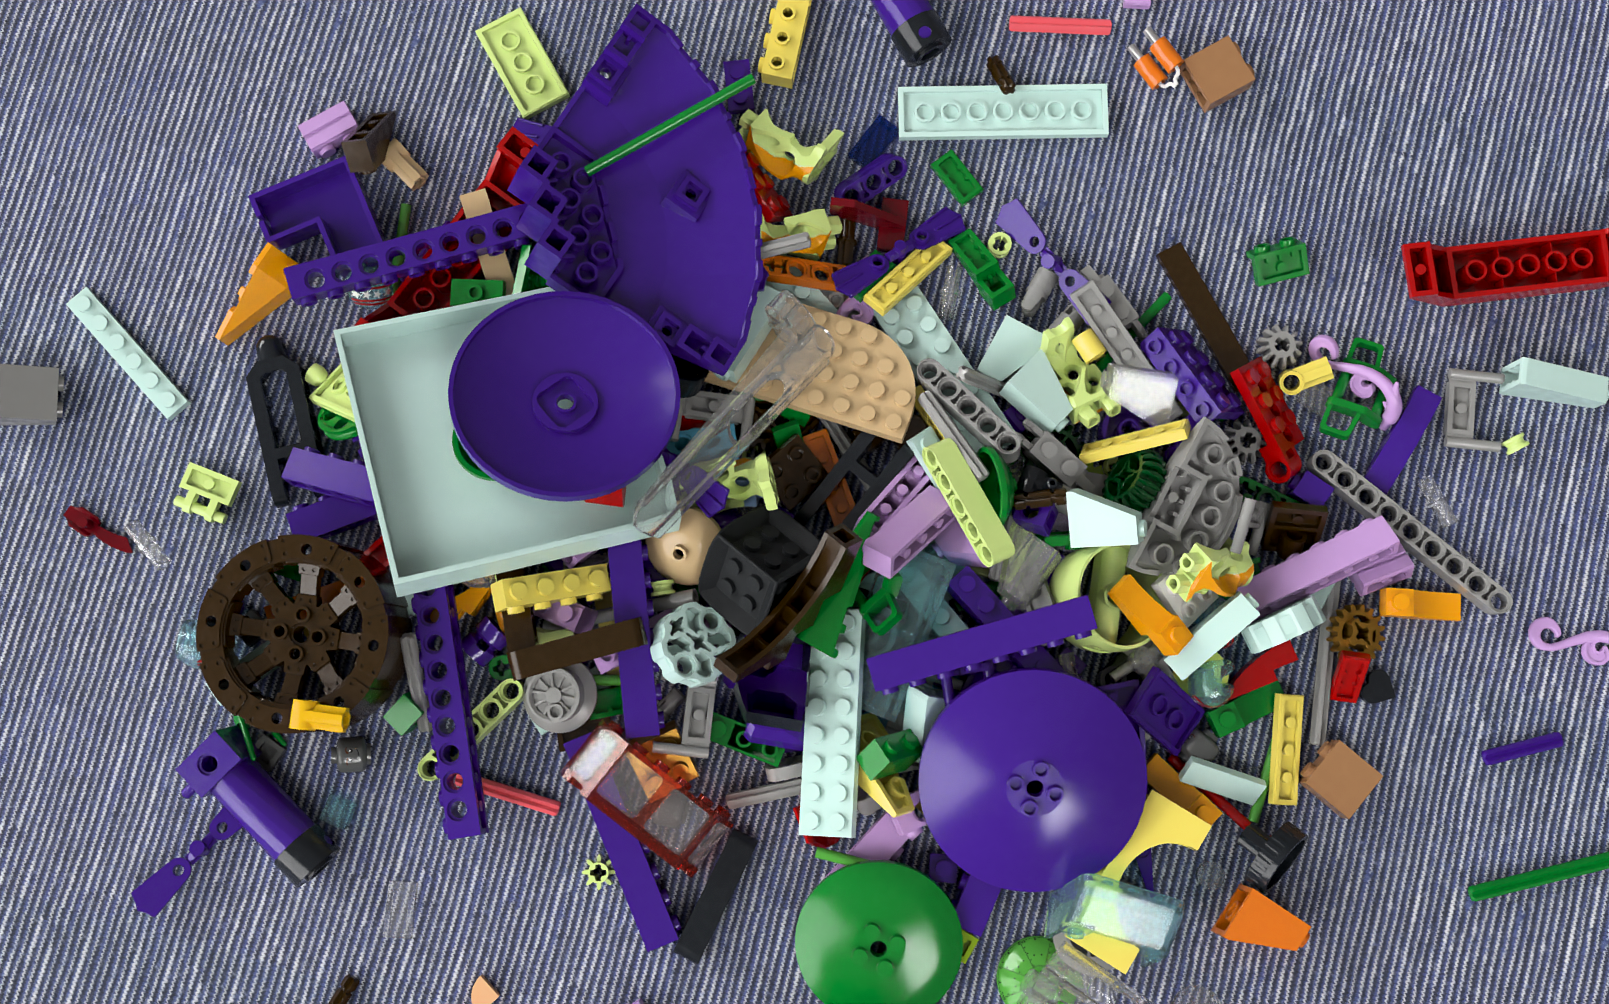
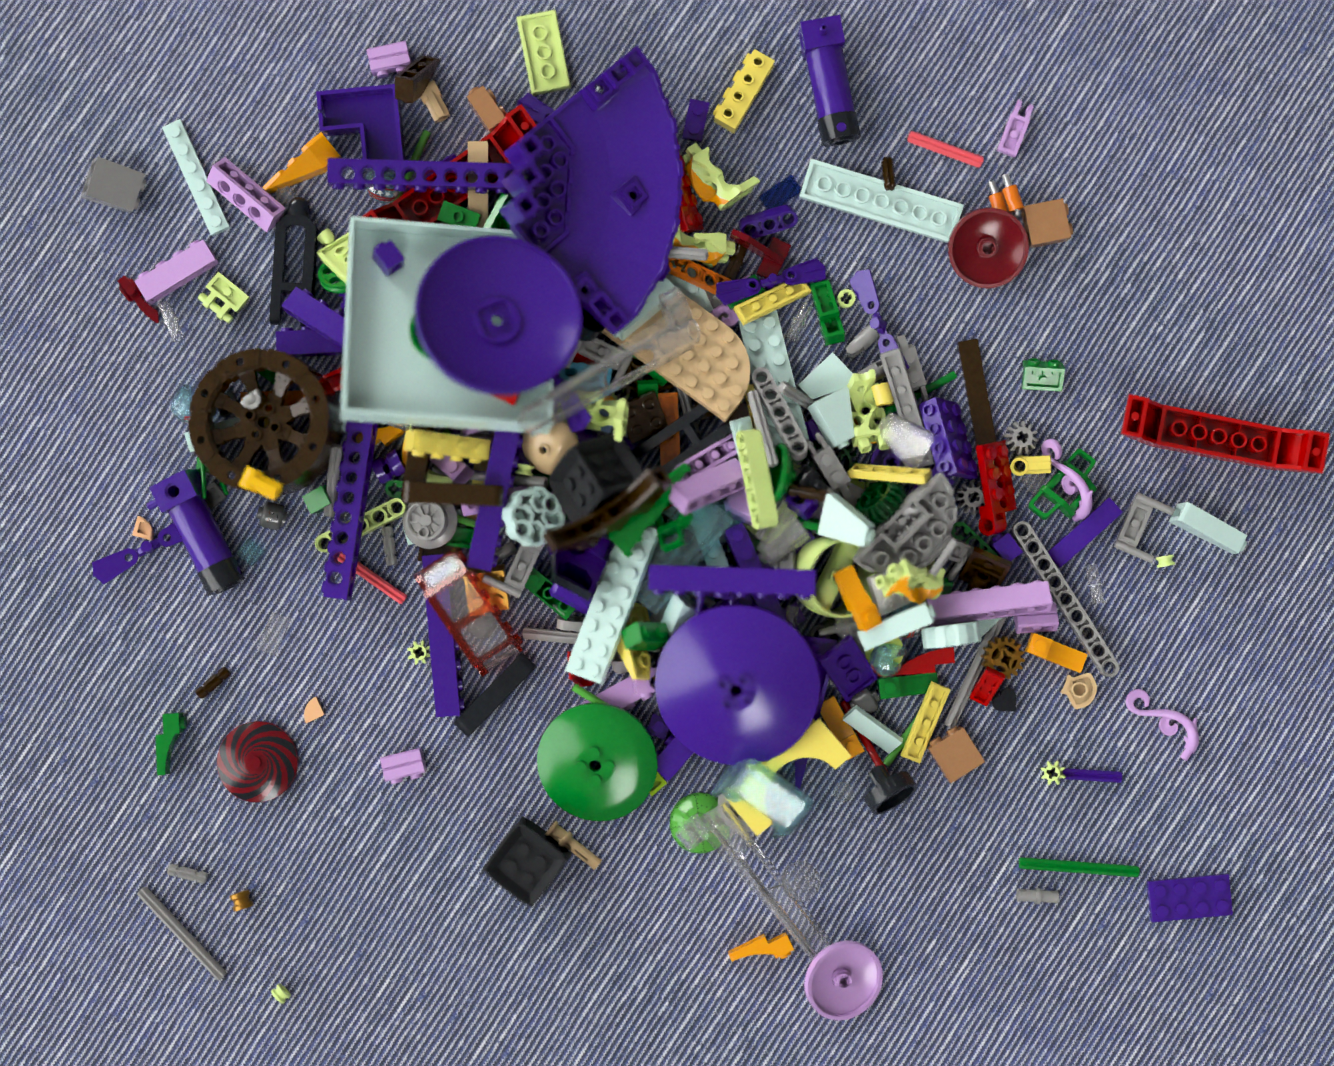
camera: 15 degrees right, 5 degrees up
green piece [584,73,756,177] -> none
green plate [930,149,984,207] -> none
orange slope [1211,884,1311,951] -> none
none -> light nougat tile [132,516,154,541]
none -> lavender brick [134,240,219,305]
none -> lavender brick [206,157,286,232]
none -> light grey piece [240,389,261,409]
none -> clear tile [275,186,296,207]
none -> dark purple brick [372,240,405,277]
none -> light grey axle [382,526,397,566]
none -> medium nougat brick [466,86,507,133]
none -> dark red dish [948,207,1029,288]
none -> light grey pin [1016,888,1059,904]
none -> yellowish green gear [1041,761,1066,785]
none -> tan animal [1061,673,1097,709]

